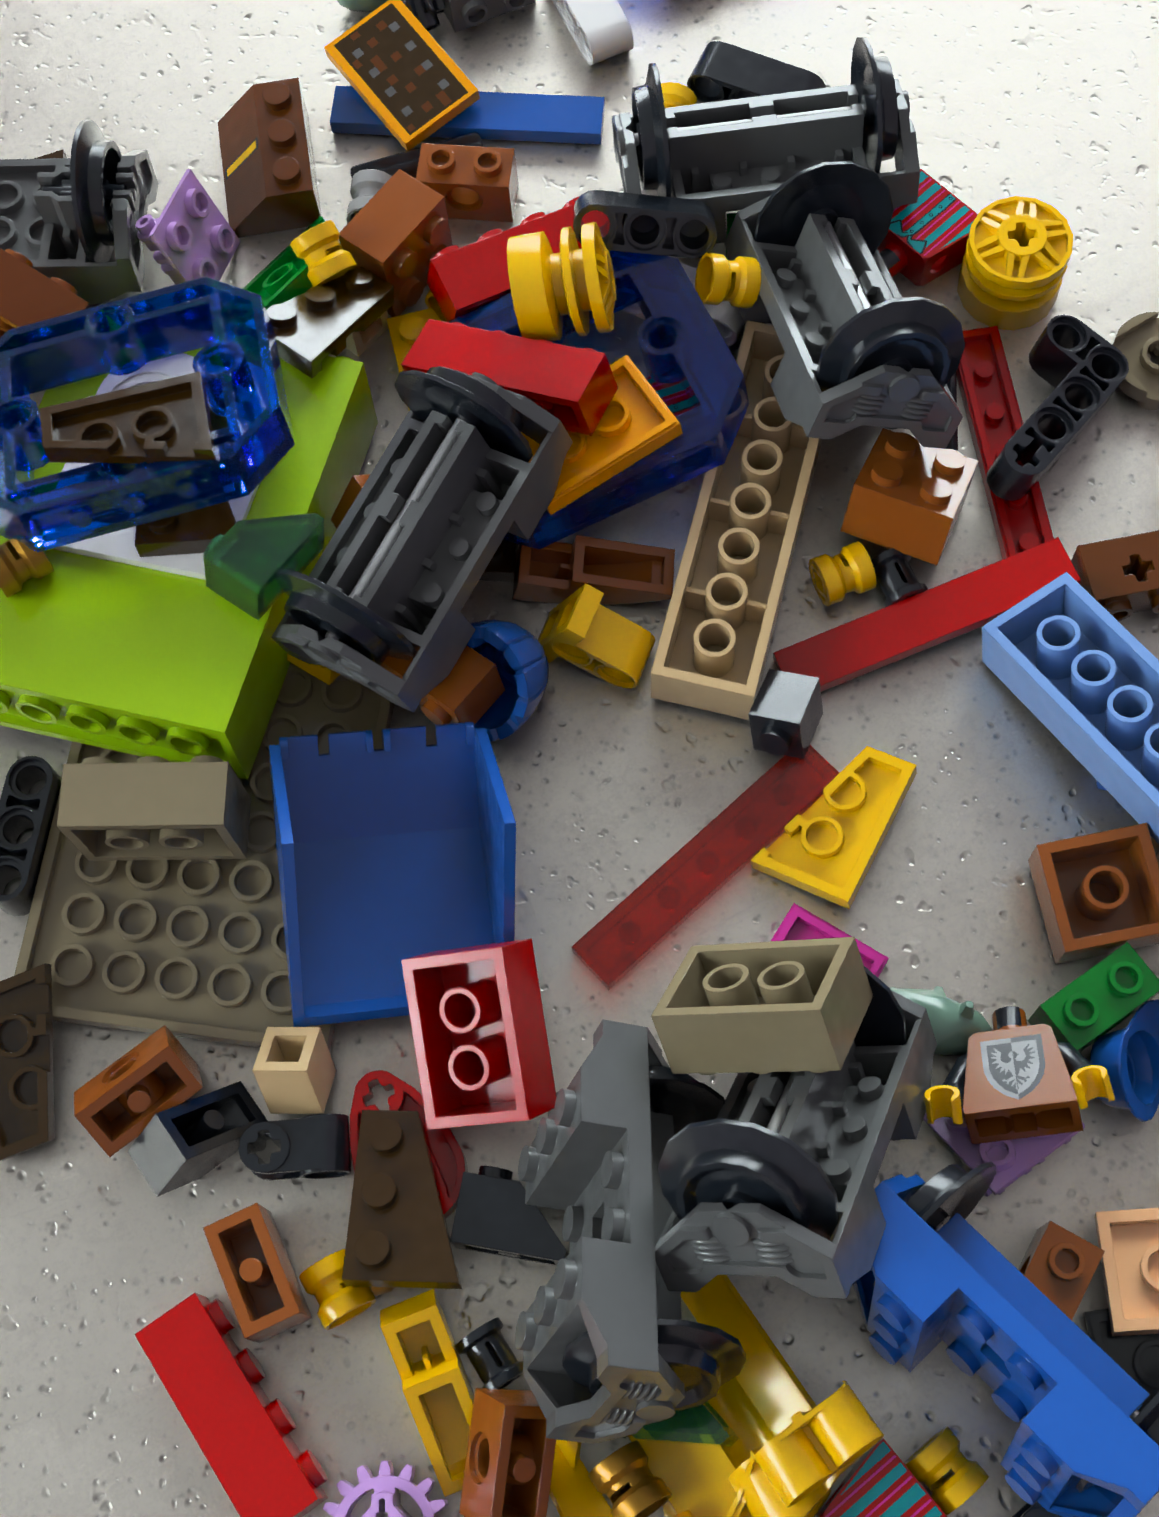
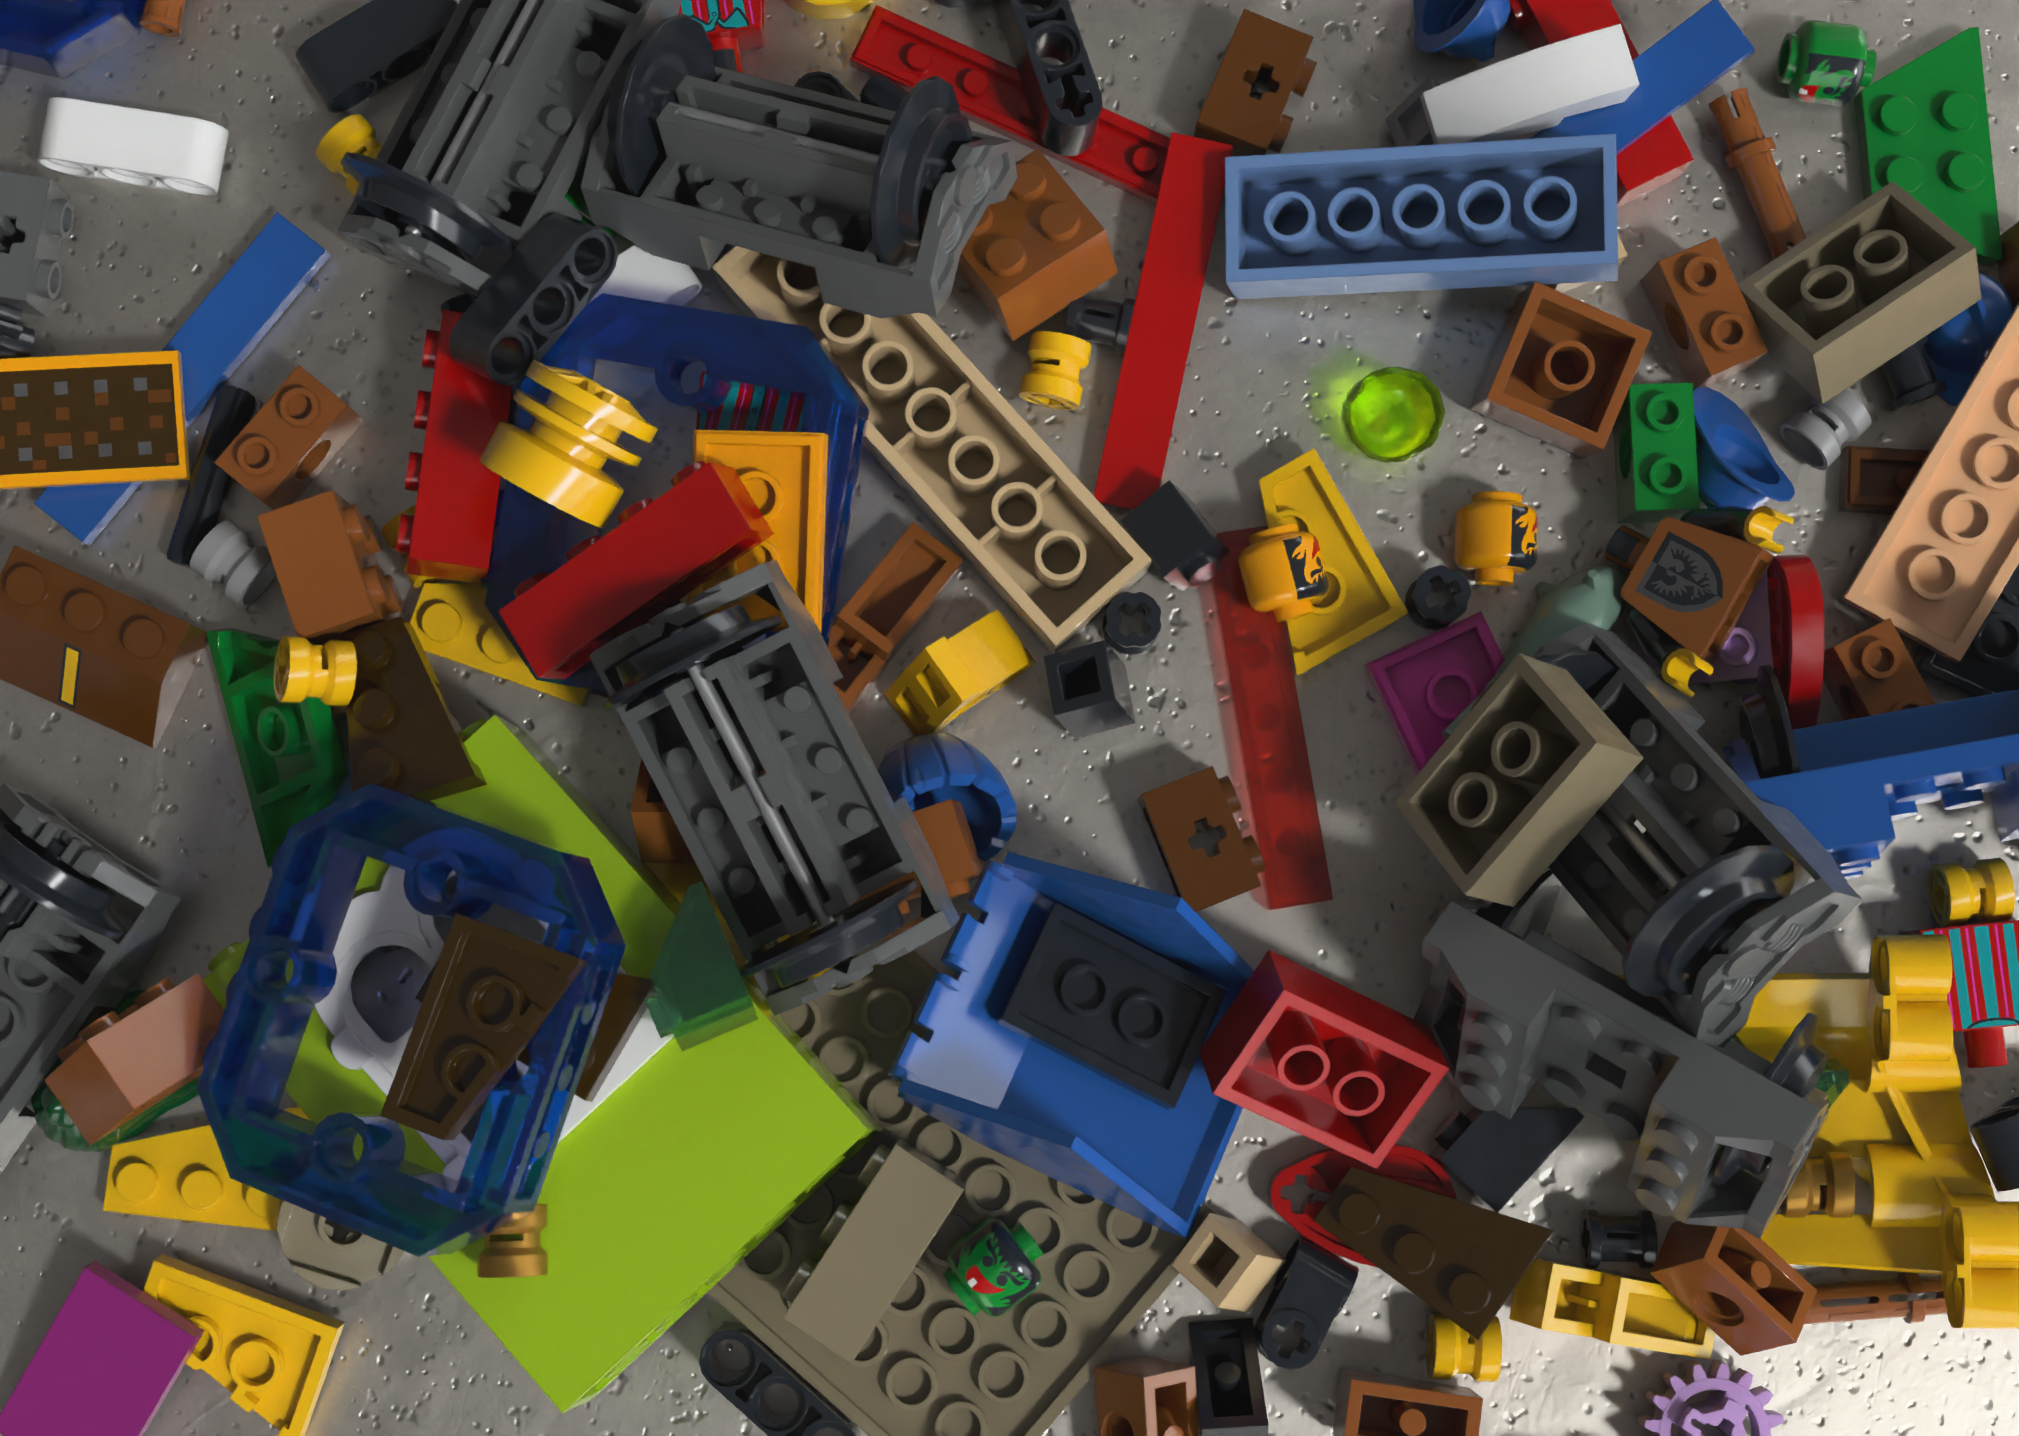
camera: 70 degrees left, 15 degrees up
lavender hinge [135,169,241,307] -> none
yellow wheel [695,253,761,308] -> none
none -> head [943,1217,1044,1317]
none -> black plate [995,902,1227,1110]
none -> black brick [1043,640,1136,739]
none -> black bush [1102,592,1161,656]
none -> reddish brown brick [1137,766,1266,912]
none -> light orange head [1238,523,1329,622]
none -> clear neon green hair [1340,367,1446,464]
none -> black bush [1404,565,1471,631]
none -> light orange head [1453,491,1538,586]
none -> red piece [1767,554,1824,730]

